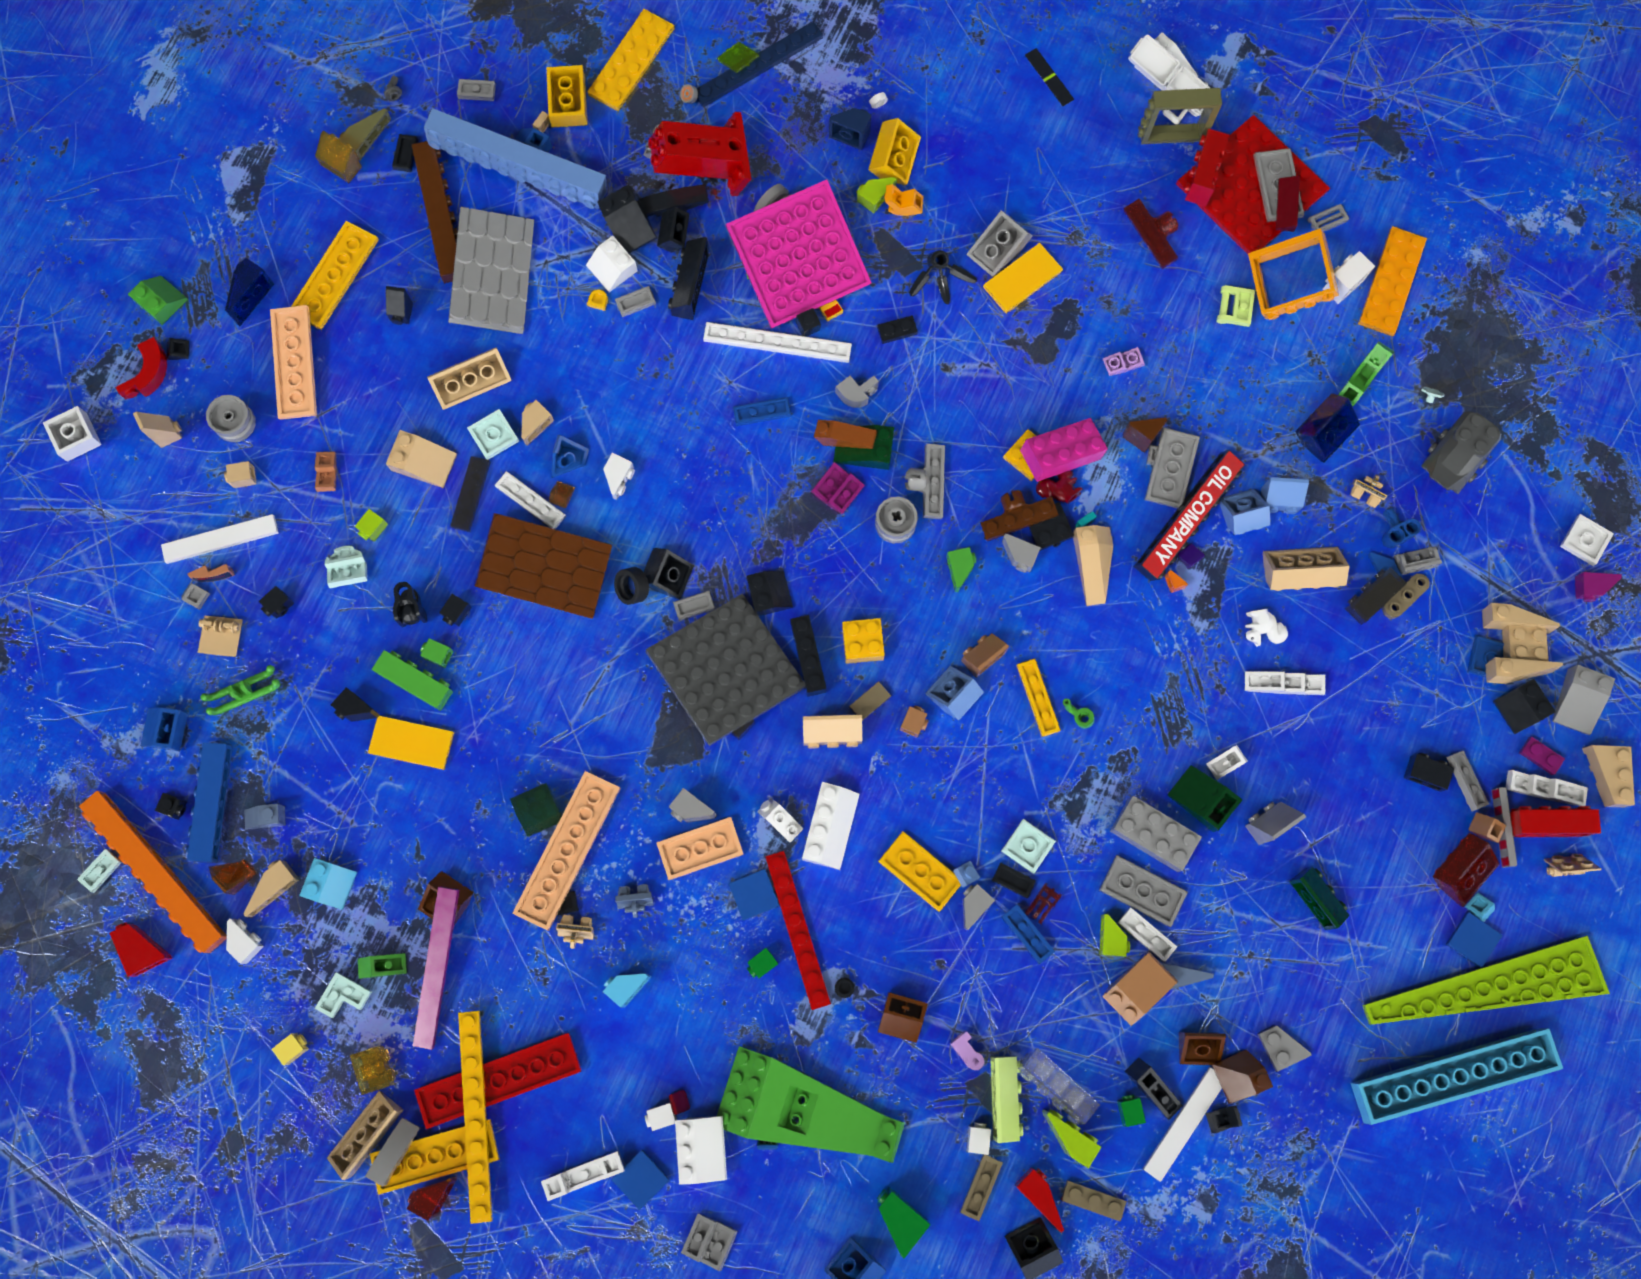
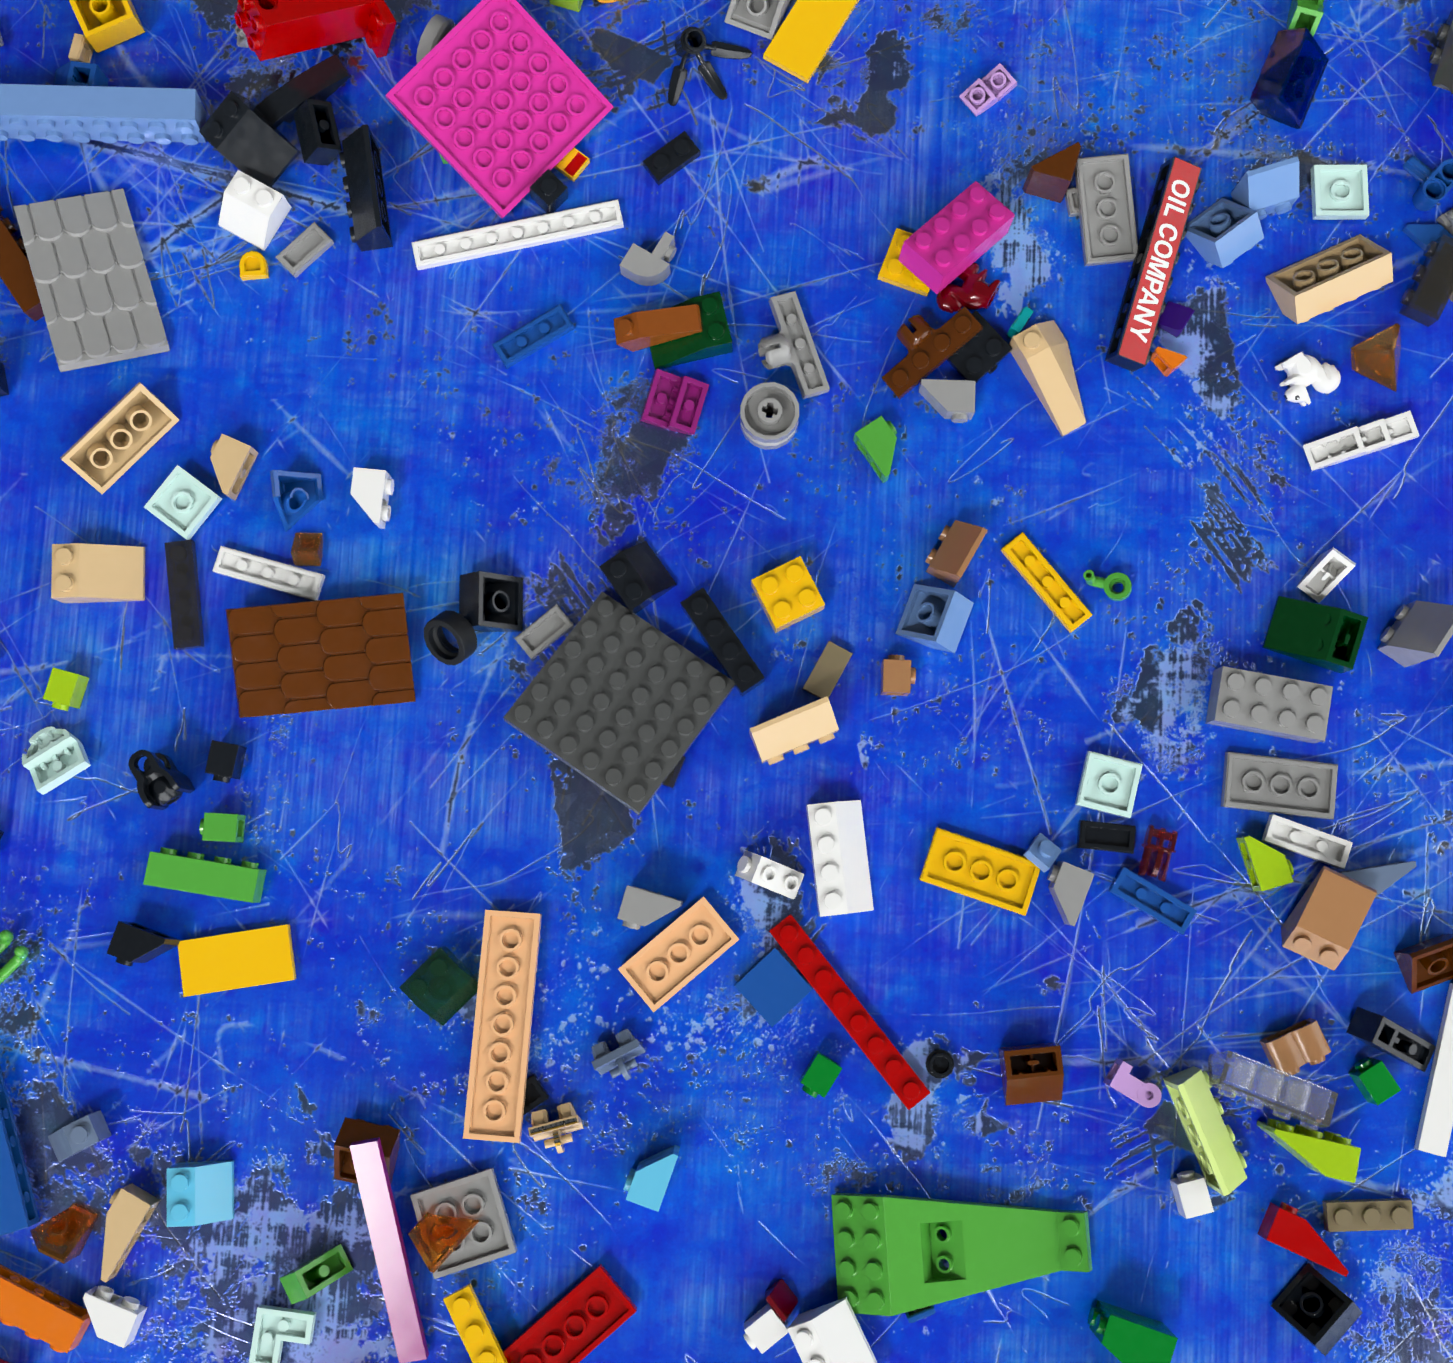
camera: 15 degrees left, 5 degrees up
dark tan plate [960,1154,1003,1221] -> none
tan hips [1350,474,1387,508] -> none
none -> clear orange slope [408,1212,480,1273]
none -> light grey plate [410,1167,517,1279]
none -> medium nougat brick [1260,1018,1331,1077]
none -> light aqua plate [1310,165,1369,220]
none -> clear orange slope [1351,323,1401,392]

